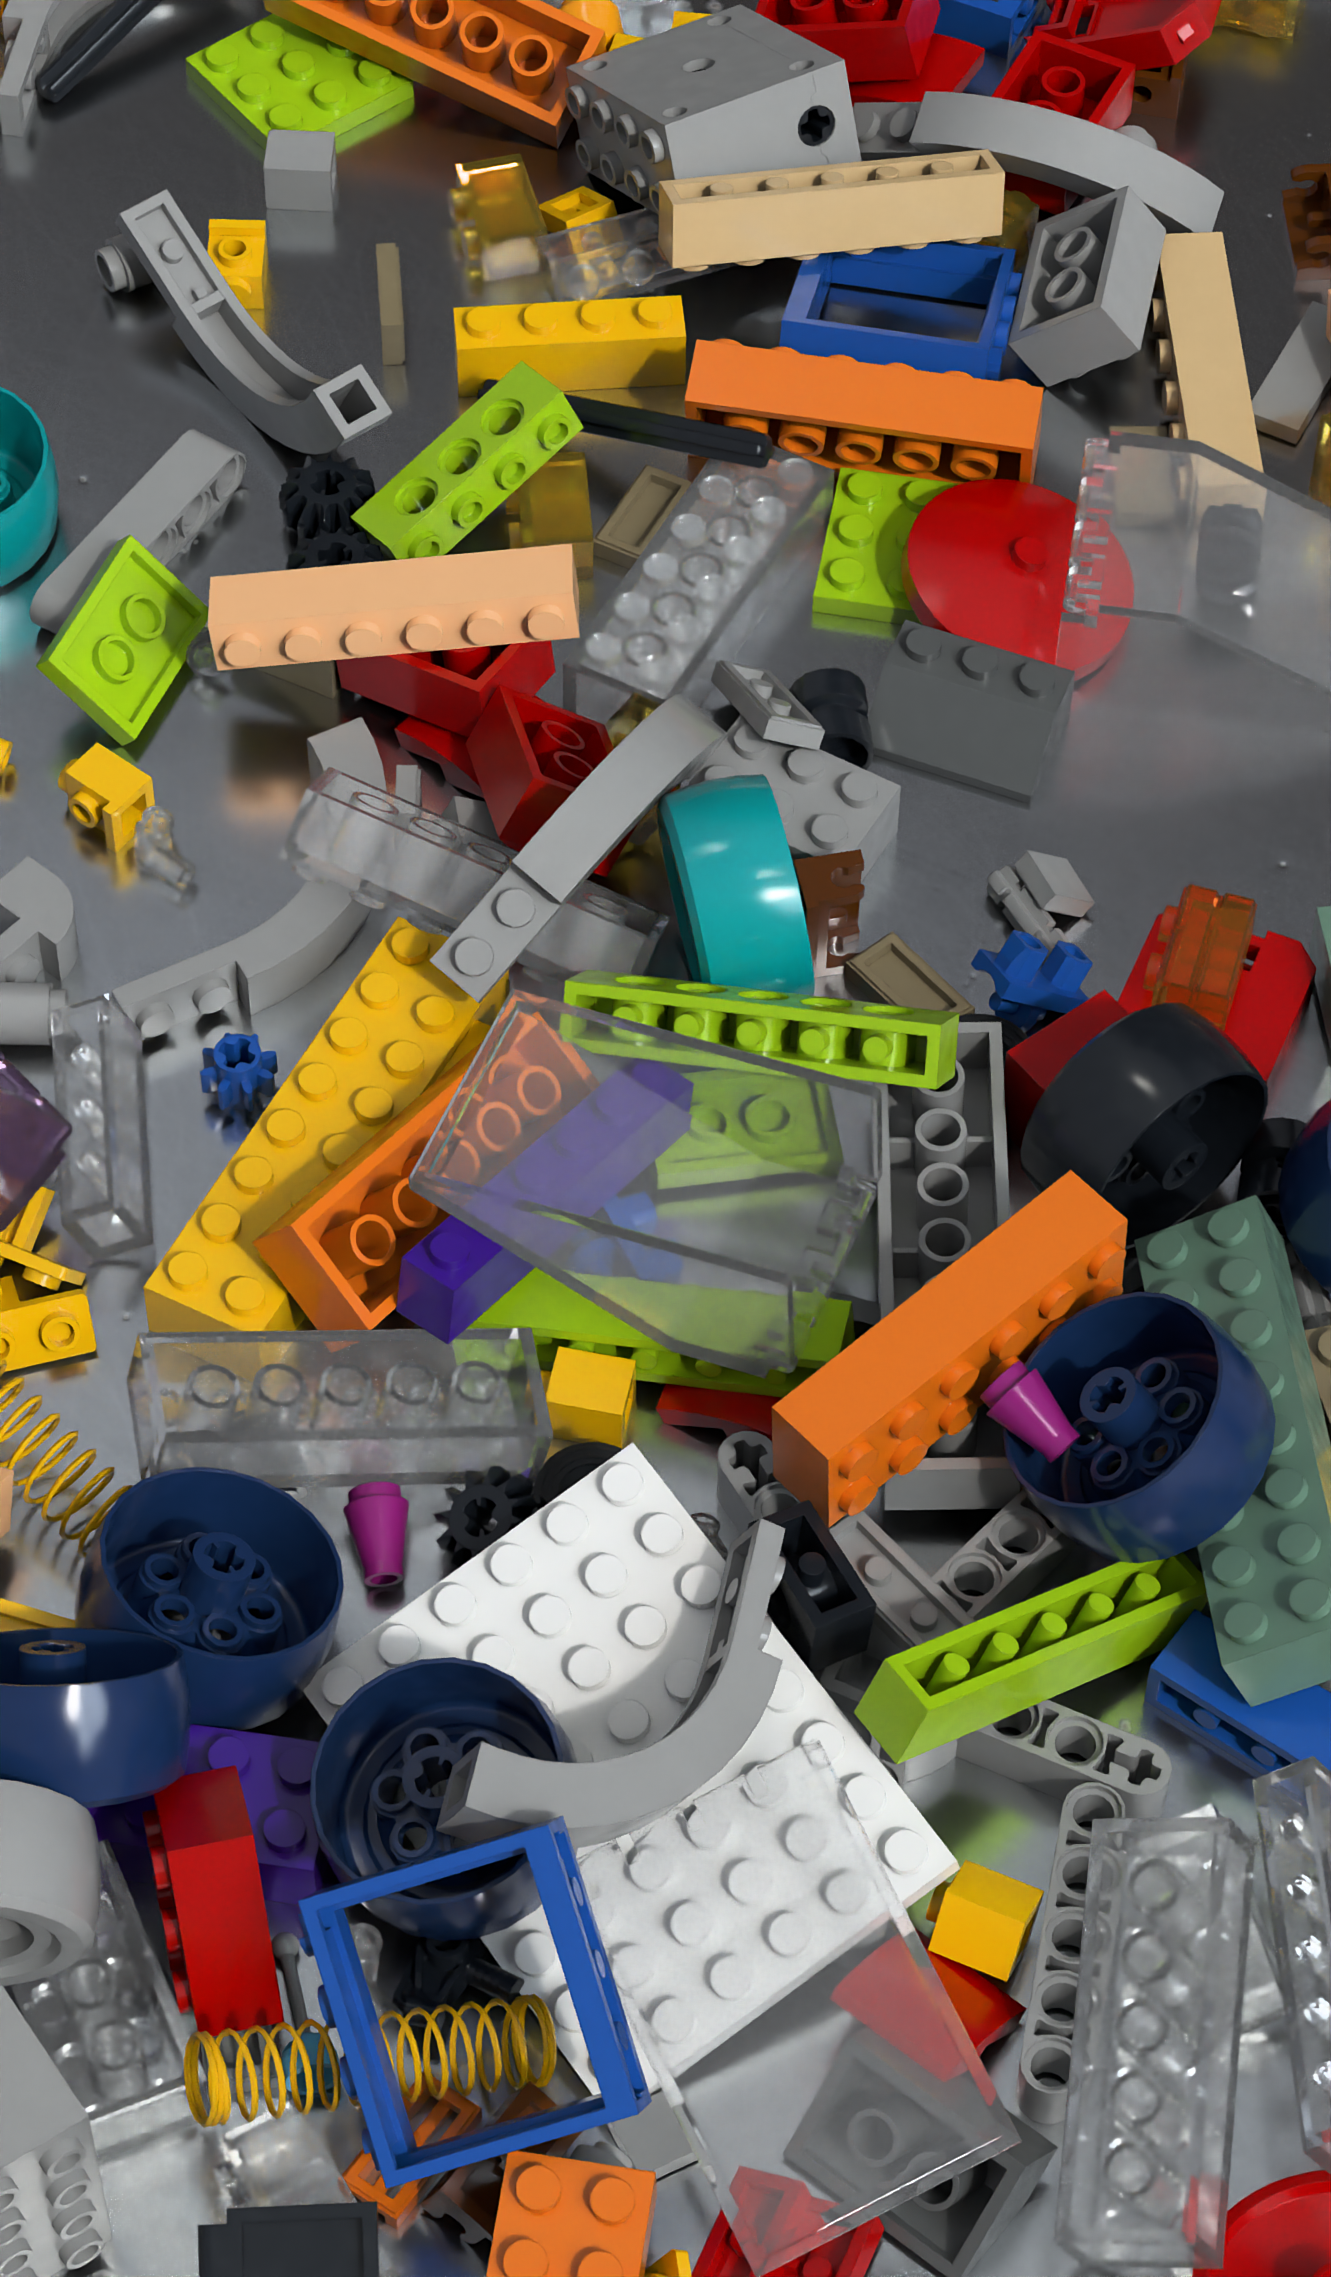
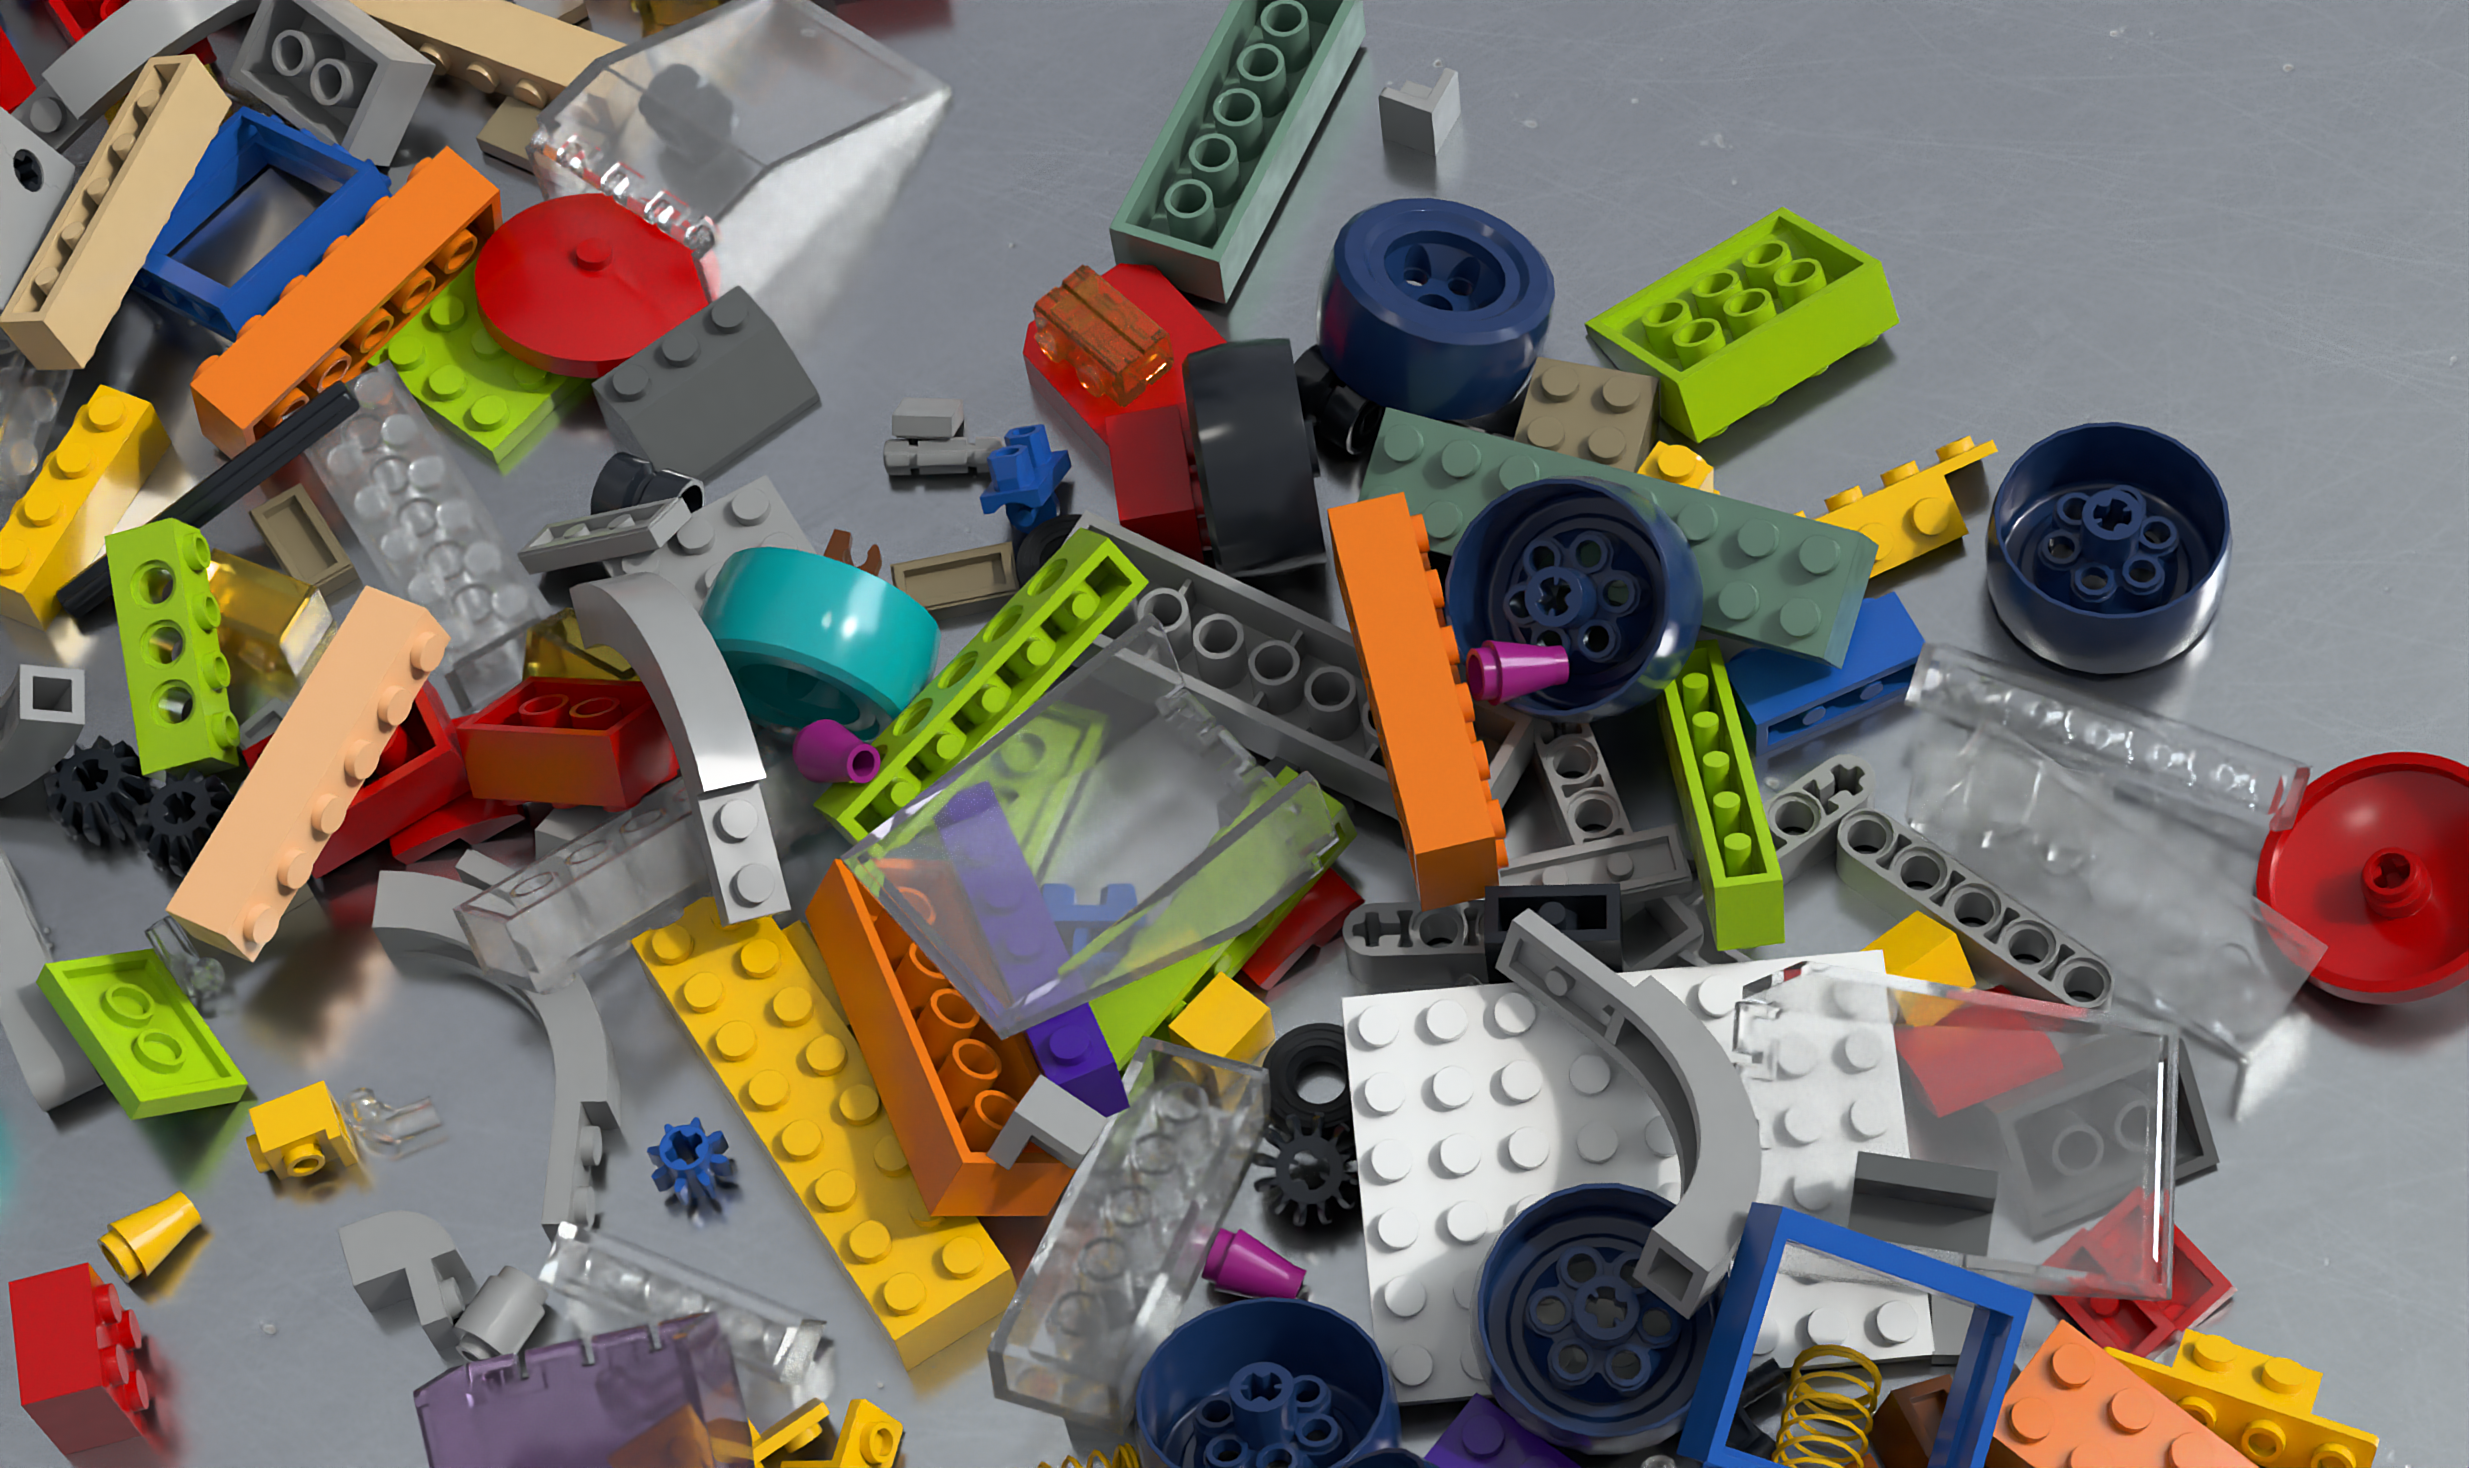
camera: 50 degrees left, 5 degrees up
none -> magenta cone [793,719,880,784]
none -> light grey panel [986,1074,1109,1170]
none -> dark grey panel [1848,1151,1999,1270]

